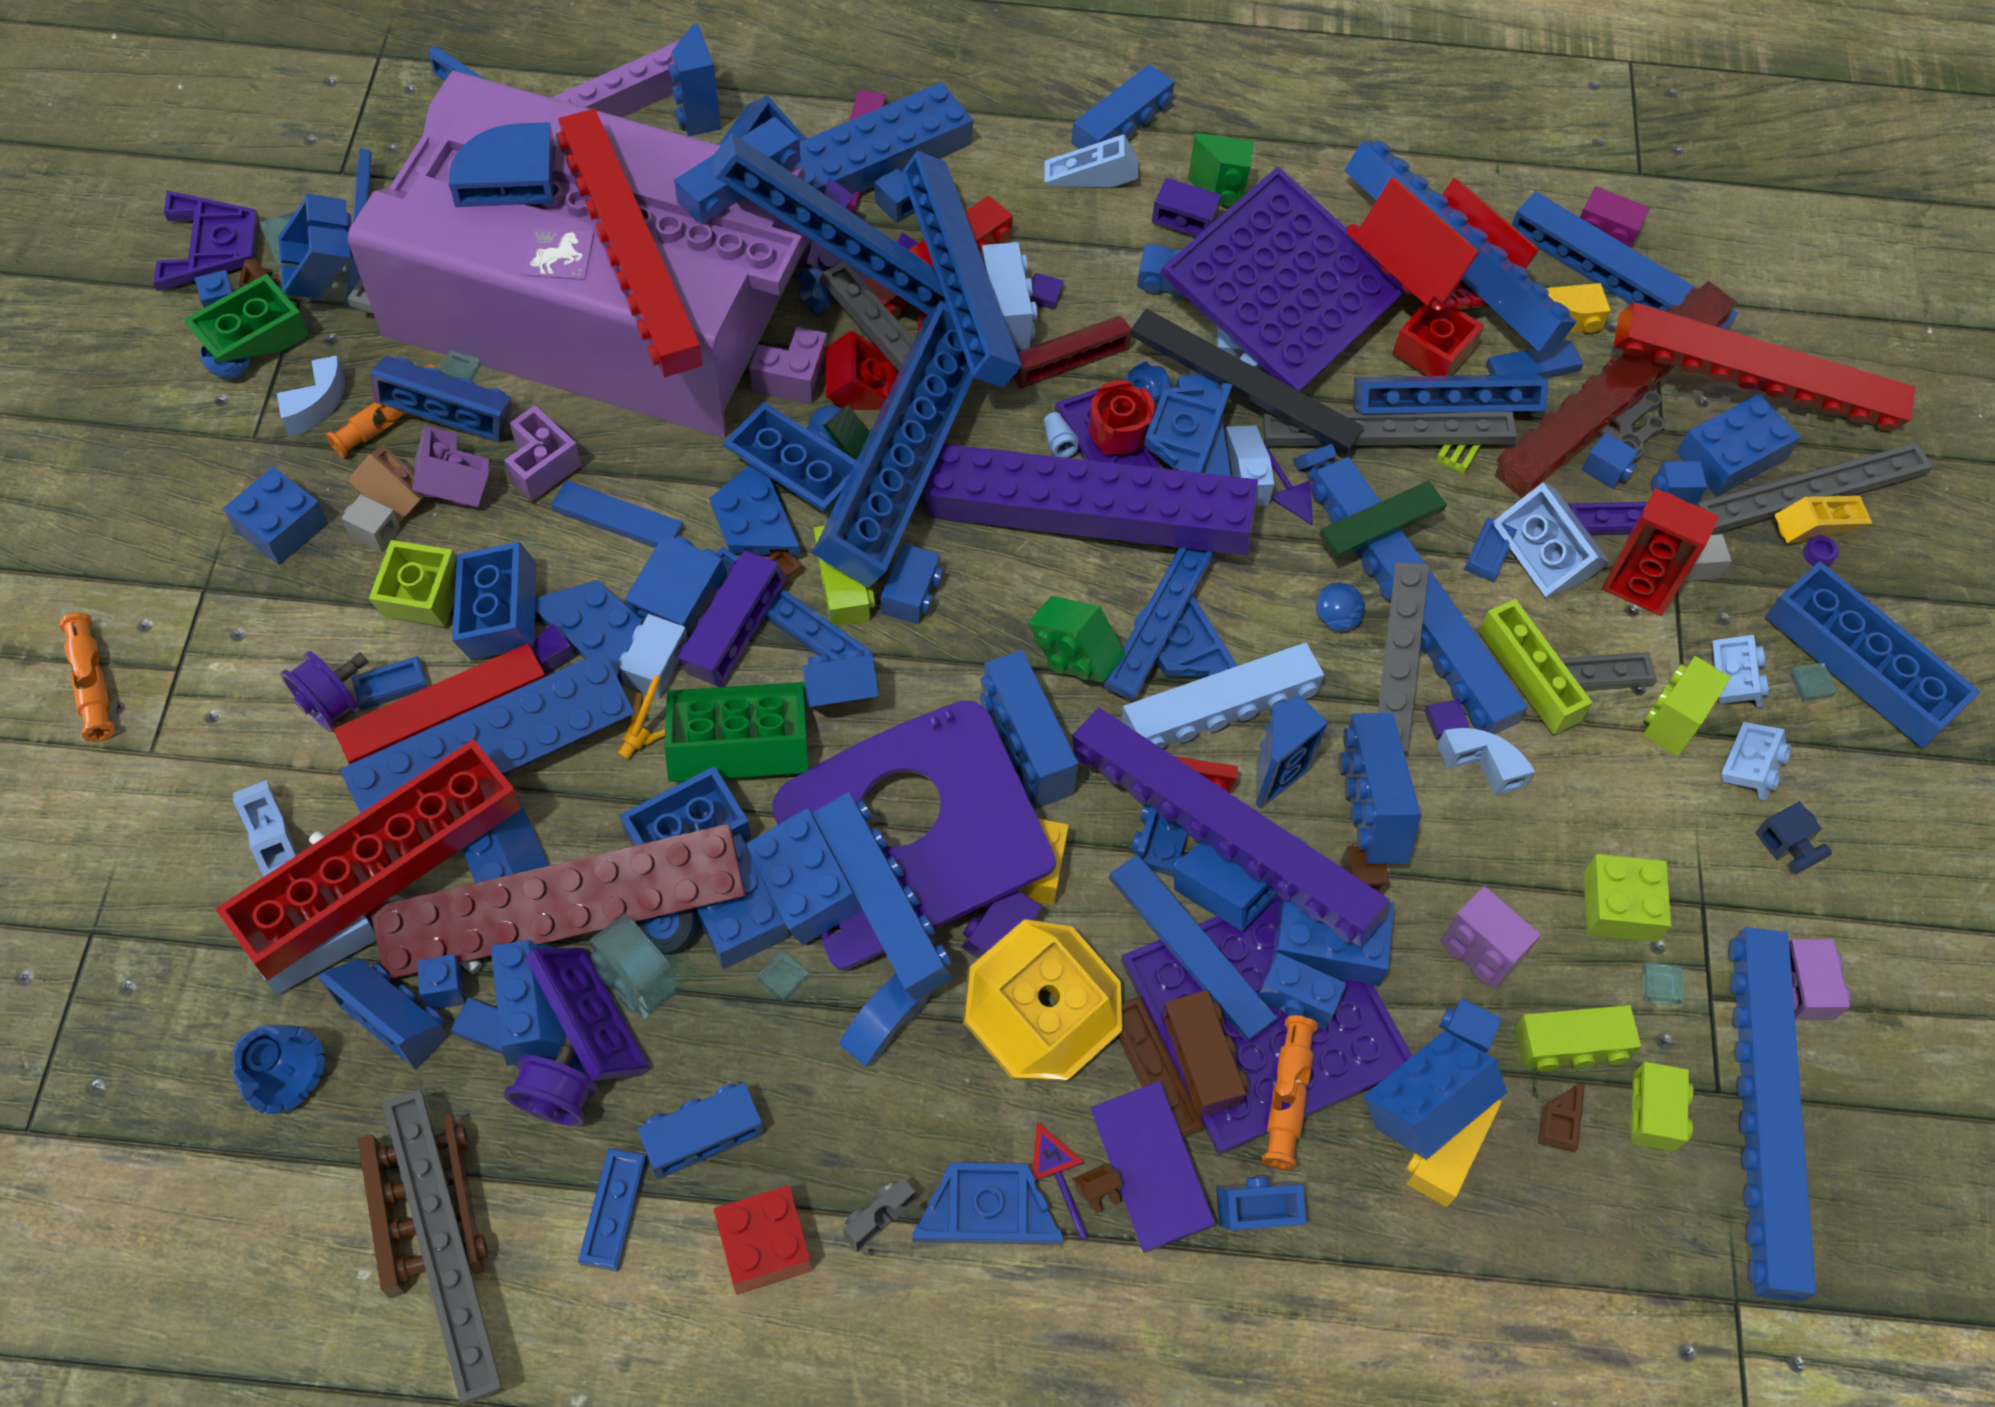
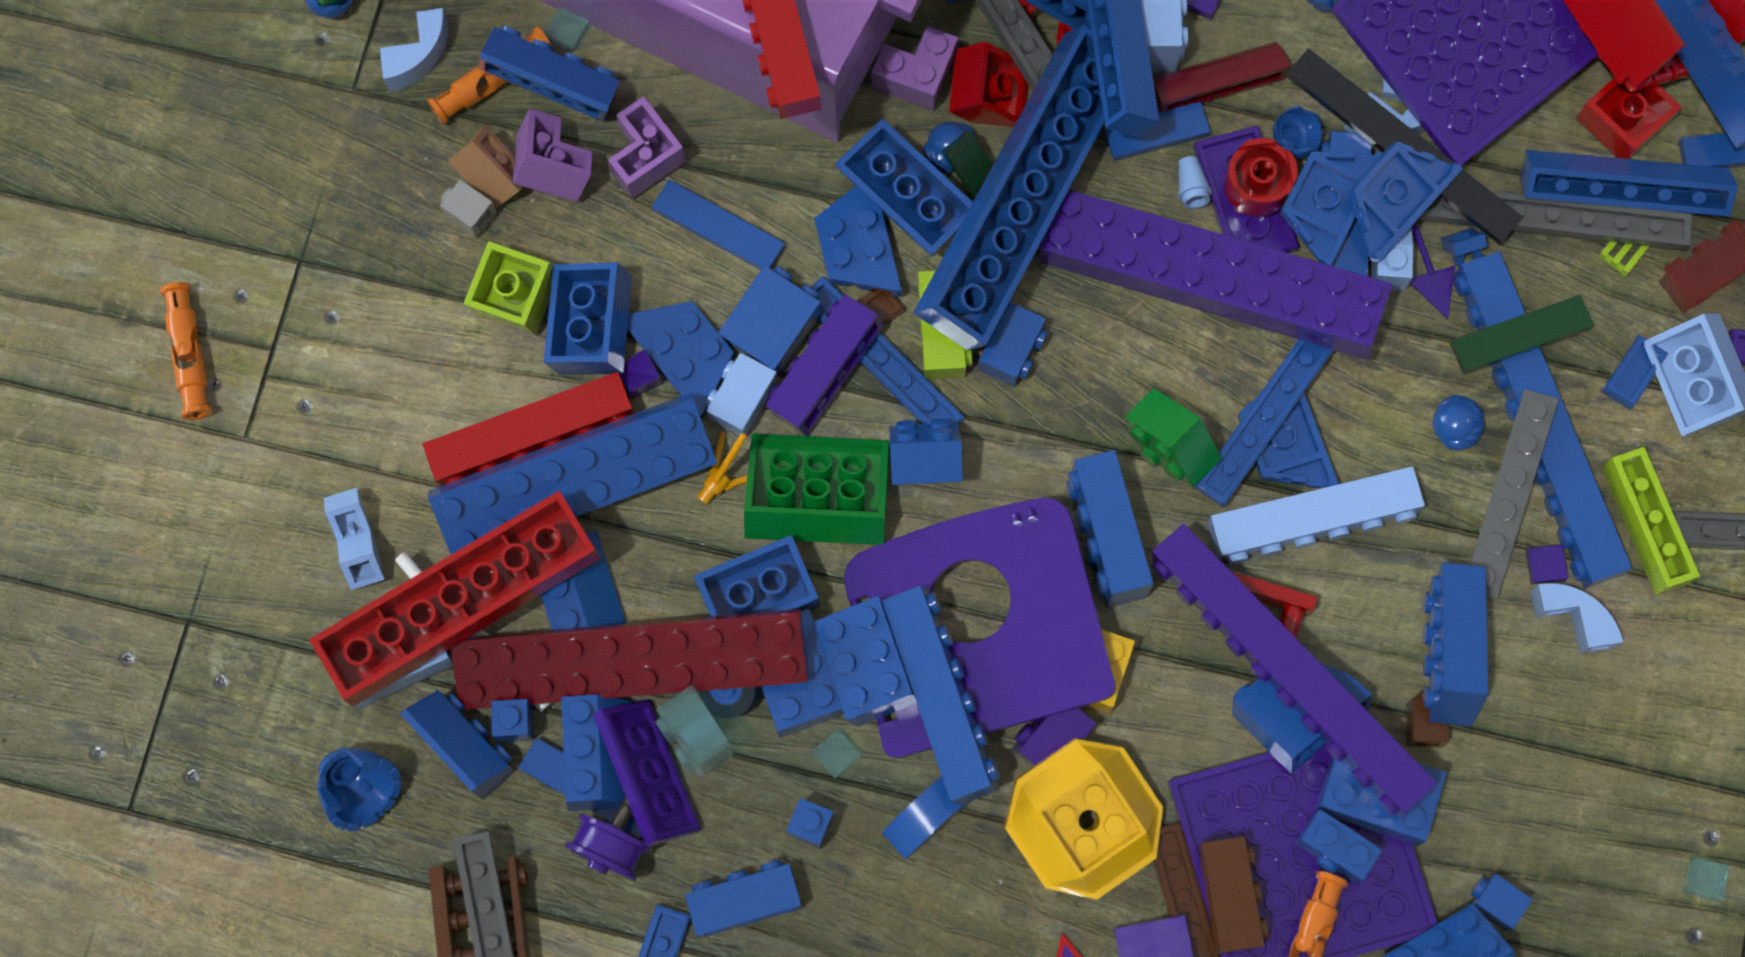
camera: 15 degrees right, 15 degrees up
blue brick [223,467,328,565] -> none
dark purple wheel [280,651,369,732] -> none
blue tile [351,656,428,710] -> none
blue tile [1109,854,1277,1043] -> none
blue bracket [1131,802,1187,877] -> none
blue slope [1256,694,1328,809] -> none
medium lavender brick [1440,886,1541,989] -> none
lime brick [1514,1005,1641,1072] -> none
lime brick [1583,854,1671,942] -> none
none -> blue brick [786,798,834,849]
none -> blue tile [1104,102,1210,161]
none -> blue wing [1348,141,1463,263]

